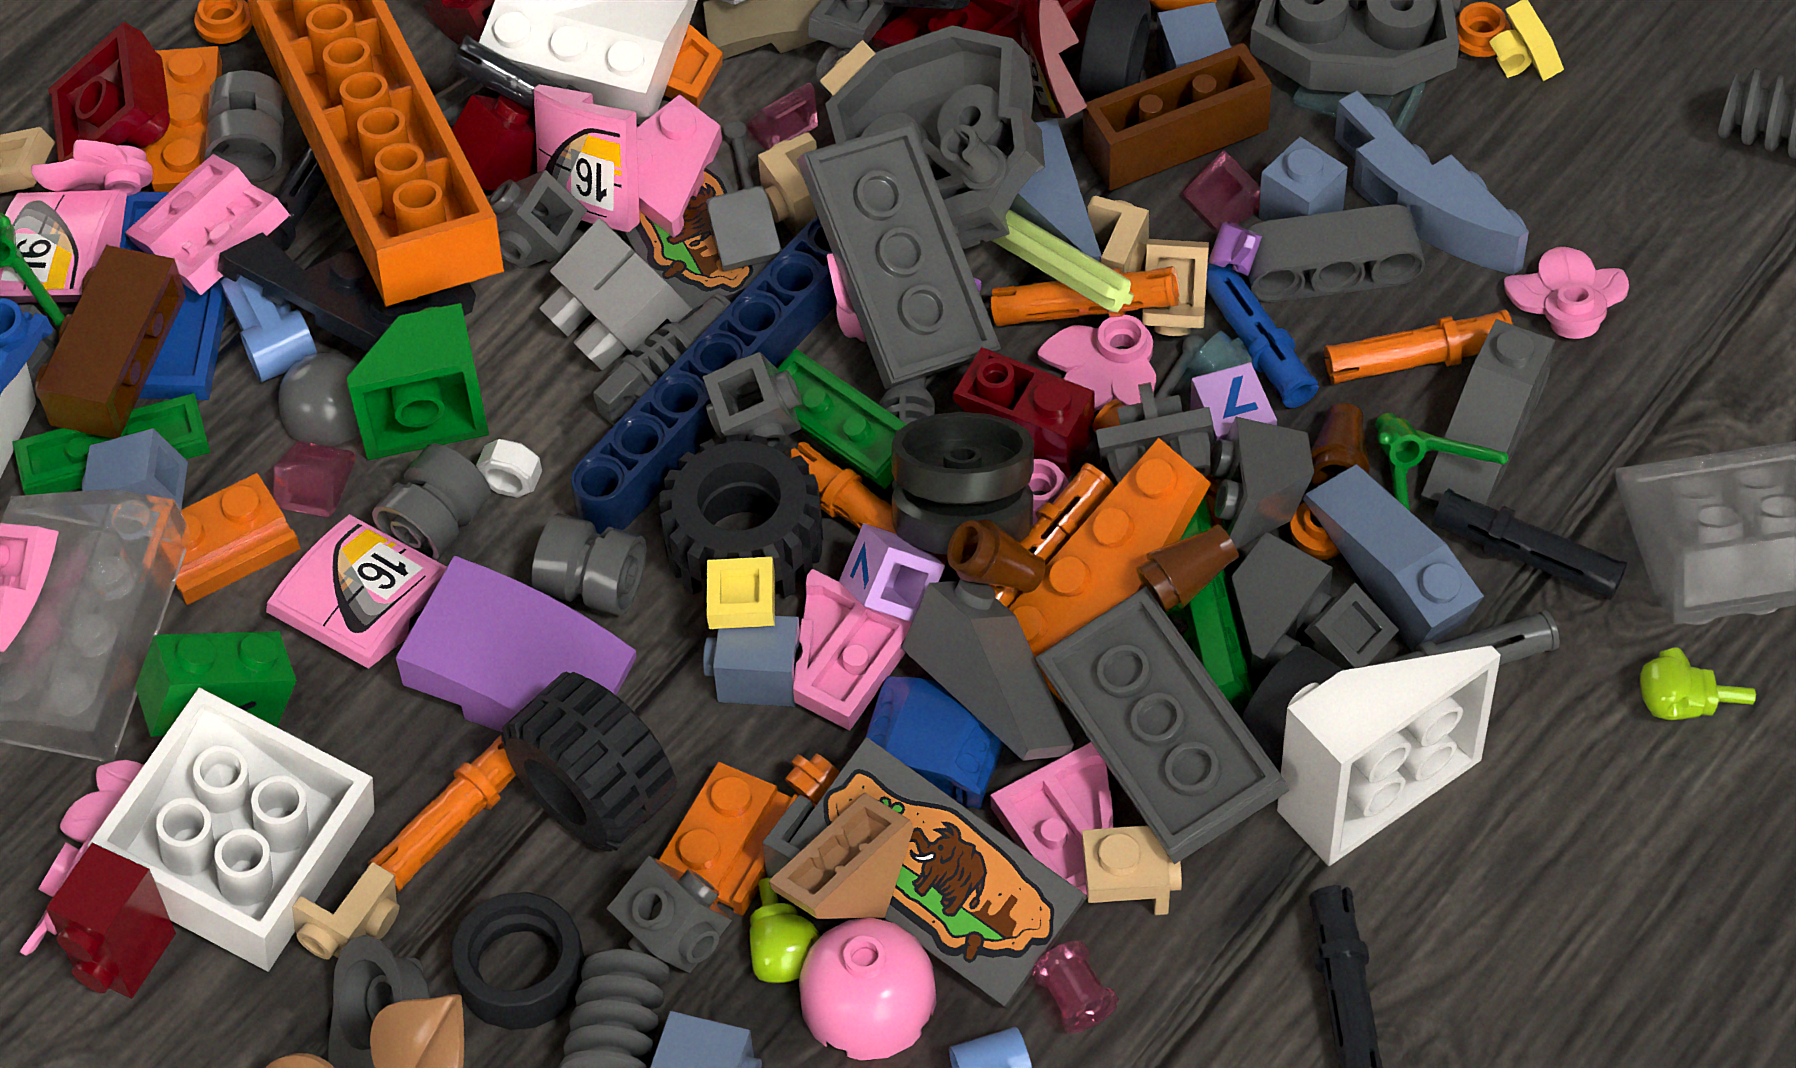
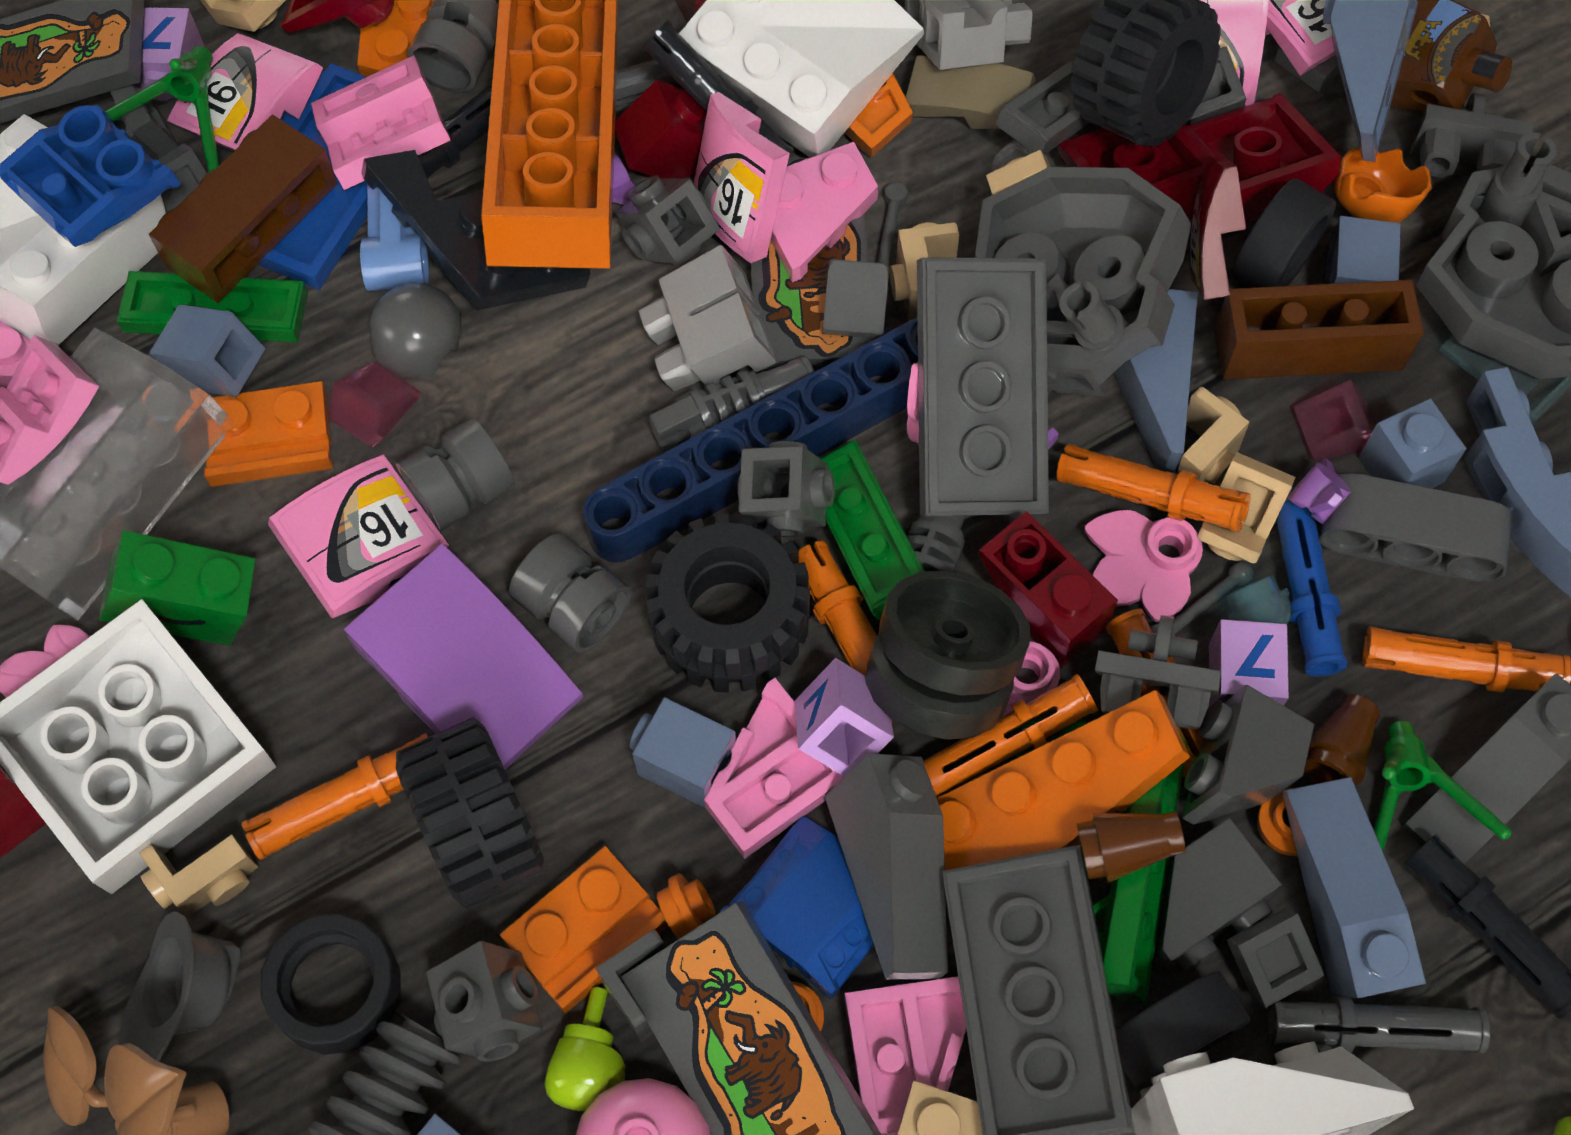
camera: 20 degrees right, 10 degrees up
bright pink plate [31,140,153,196] -> none
green slope [347,303,489,461] -> none
white tile [476,439,542,498] -> none
light yellow tile [707,557,775,629] -> none
clear pink slope [747,82,818,150] -> none
medium nougat slope [769,793,914,919] -> none
reddish brown cone [947,519,1045,593] -> none
yellowish green axle [991,210,1134,312] -> none

